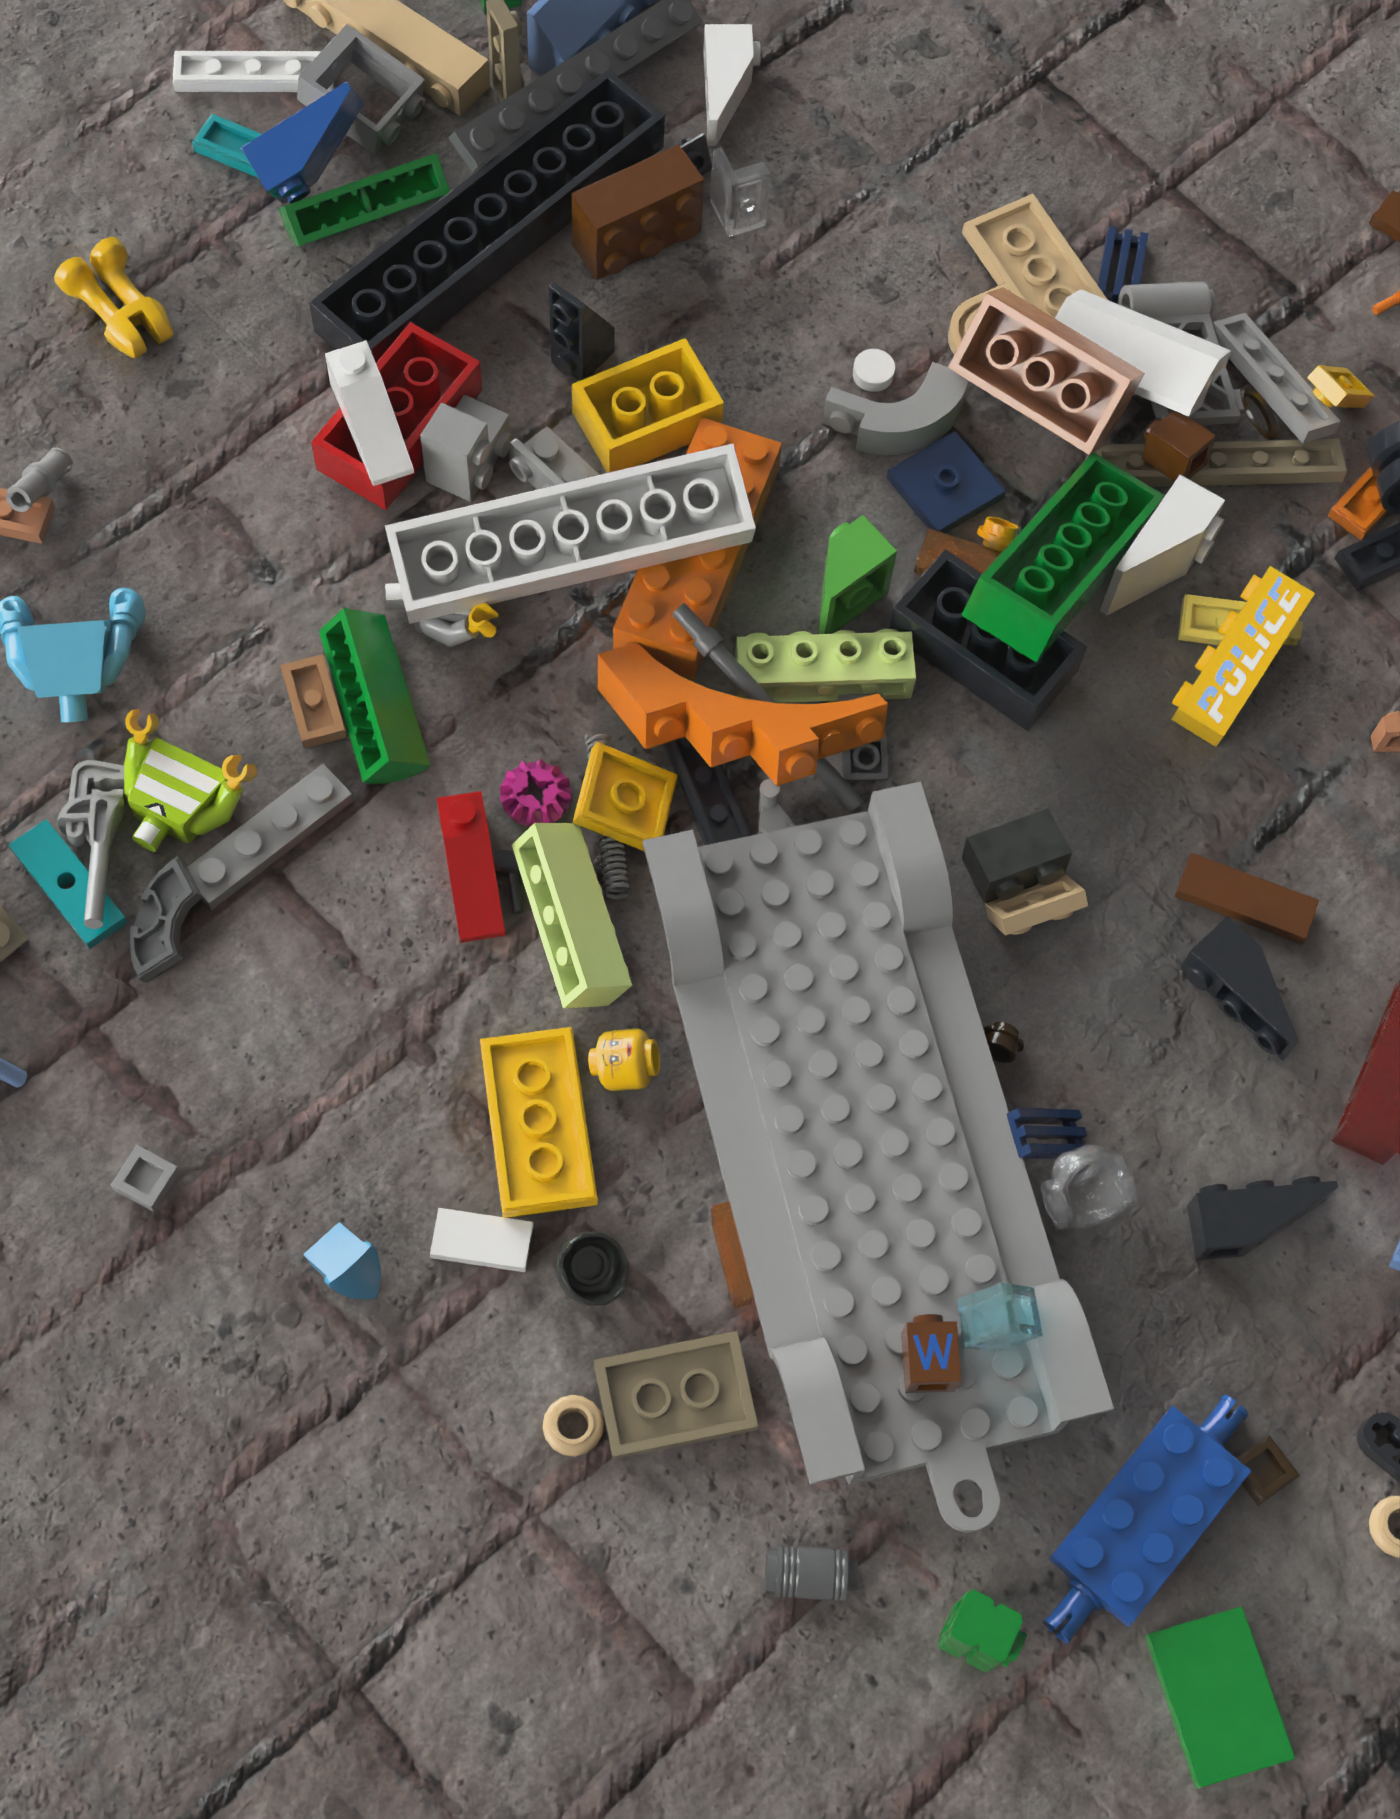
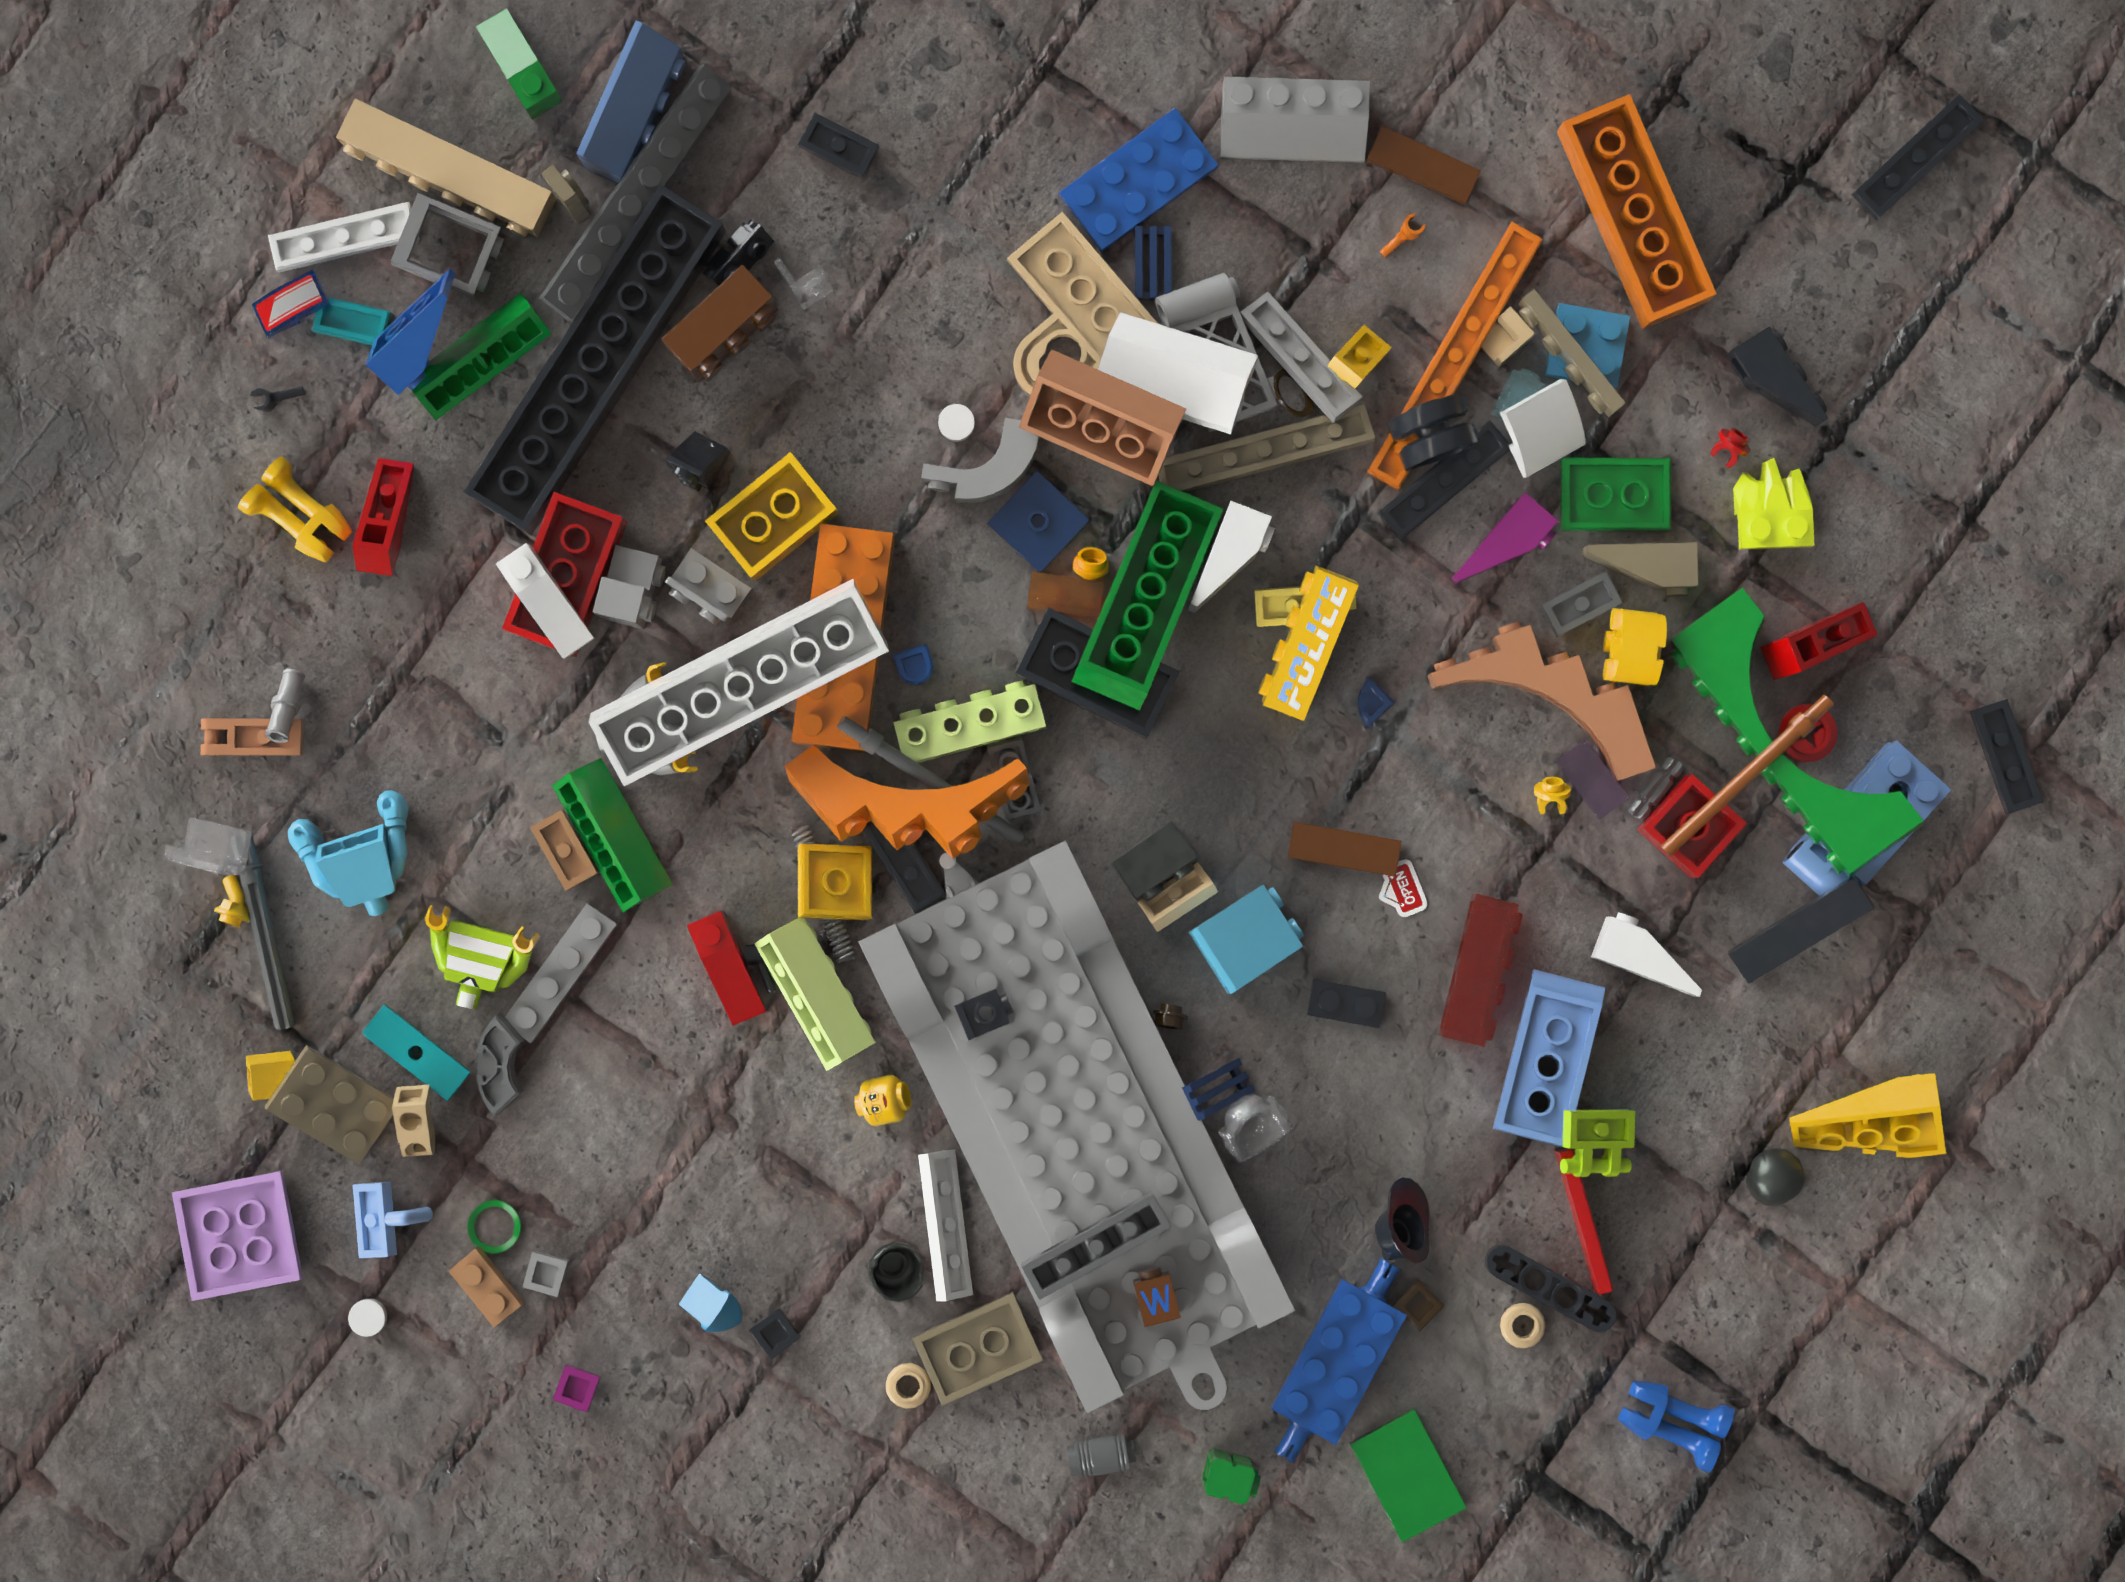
camera: 10 degrees left, 20 degrees up
light grey piece [57,760,127,929] -> none
white tile [430,1208,534,1272] -> none
yellow tile [480,1027,598,1218] -> none
dark pink gear [500,758,571,827] -> none
white slope [703,24,760,146] -> none
clear orange tile [710,1201,753,1309] -> none
bright green slope [818,515,897,634] -> none
clear light blue brick [957,1283,1043,1352] -> none
reddish brown brick [1142,410,1216,482] -> none
black slope [1181,916,1299,1061] -> none
black slope [1187,1176,1338,1261] -> none
none -> black hand [250,386,305,412]
none -> slope [252,270,331,338]
none -> red slope [352,458,414,576]
none -> tan leg [392,1085,435,1157]
none -> medium nougat plate [448,1246,525,1328]
none -> green piece [467,1200,521,1254]
none -> magenta plate [552,1364,601,1412]
none -> black plate [749,1307,801,1360]
none -> black plate [798,112,880,180]
none -> blue tile [892,644,934,685]
none -> white plate [918,1149,973,1301]
none -> black brick [954,989,1014,1041]
none -> dark grey brick [1021,1192,1171,1300]
none -> blue plate [1059,107,1218,253]
none -> medium azure slope [1188,884,1304,994]
none -> light grey slope [1220,77,1370,163]
none -> black plate [1307,979,1386,1028]
none -> dark blue tile [1358,677,1395,728]
none -> black piece [1375,1177,1429,1263]
none -> sticker [1379,859,1428,917]

